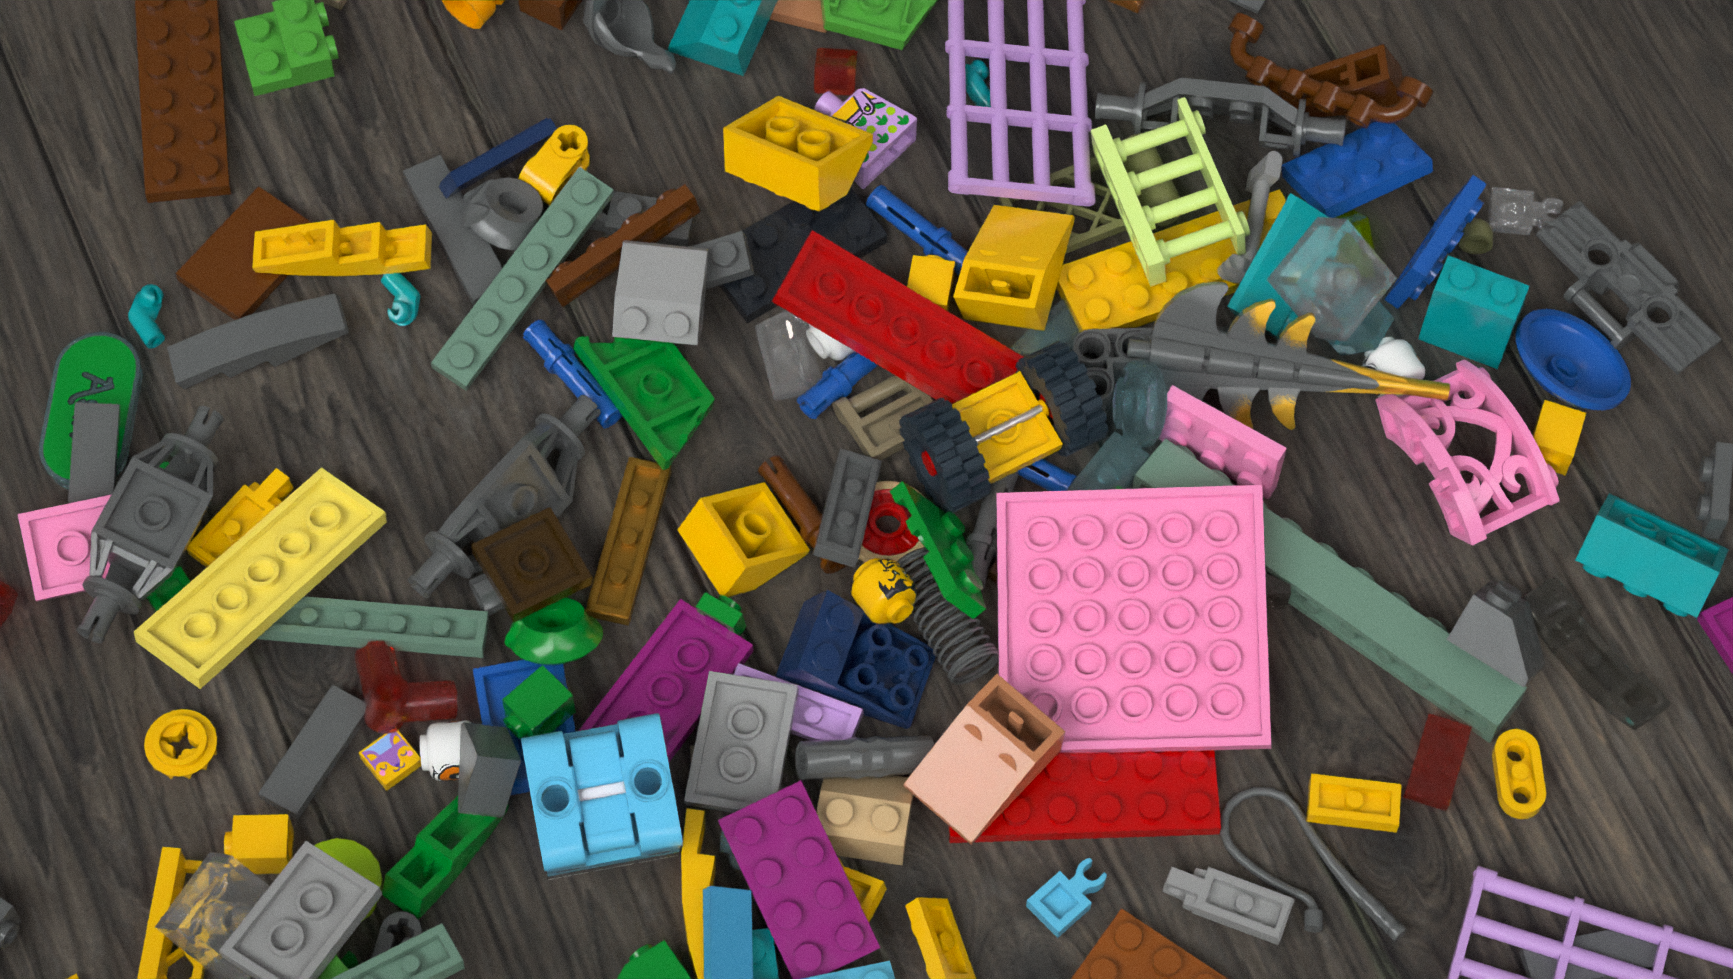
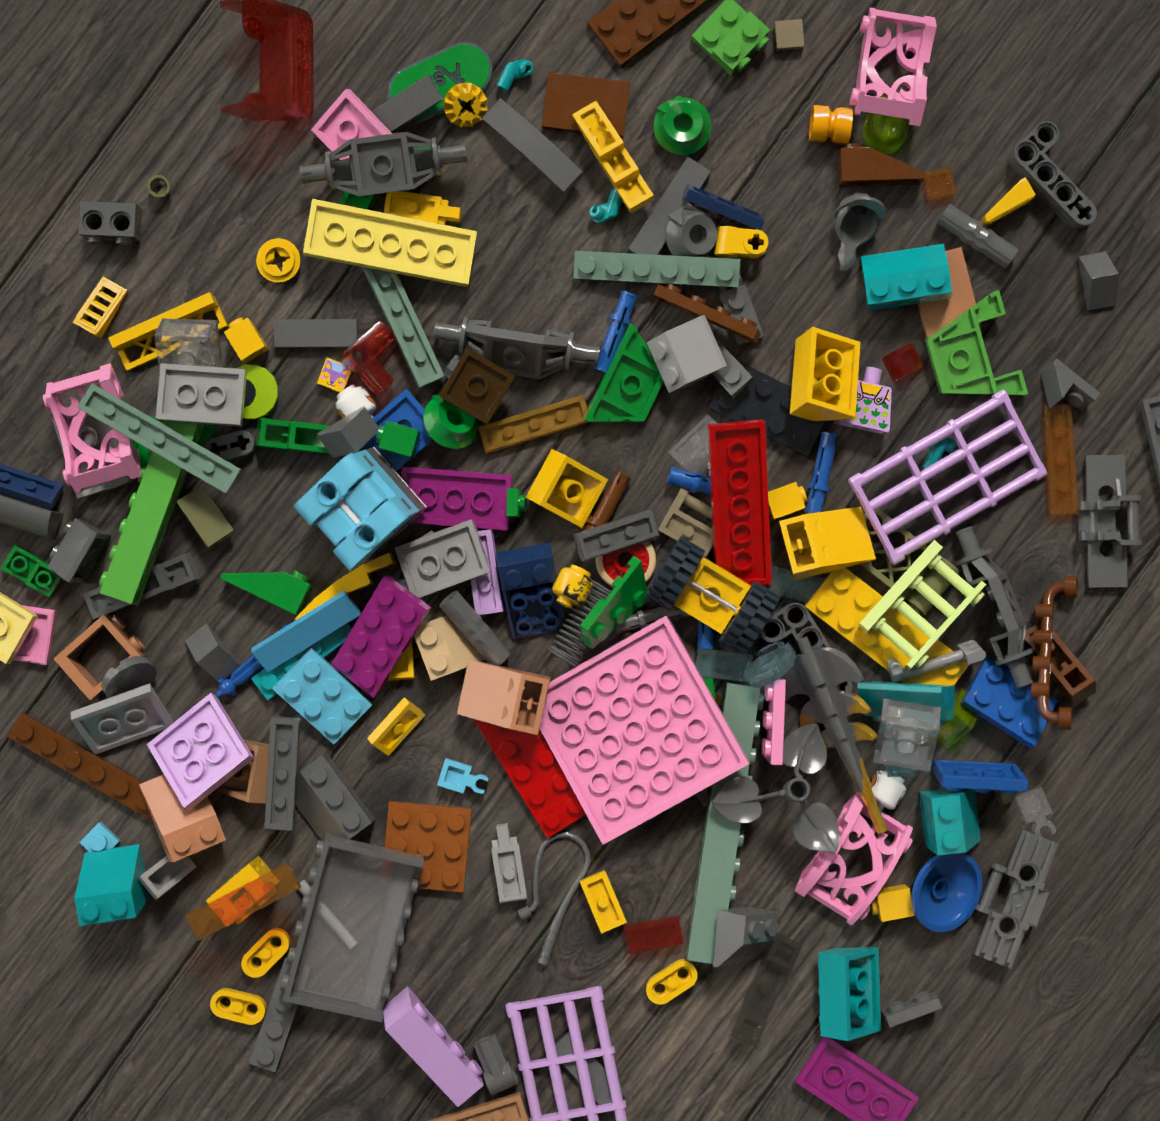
camera: 60 degrees right, 25 degrees up
none -> yellow gear [443,83,487,128]
none -> green piece [654,95,712,155]
none -> dark grey plant [713,724,839,852]

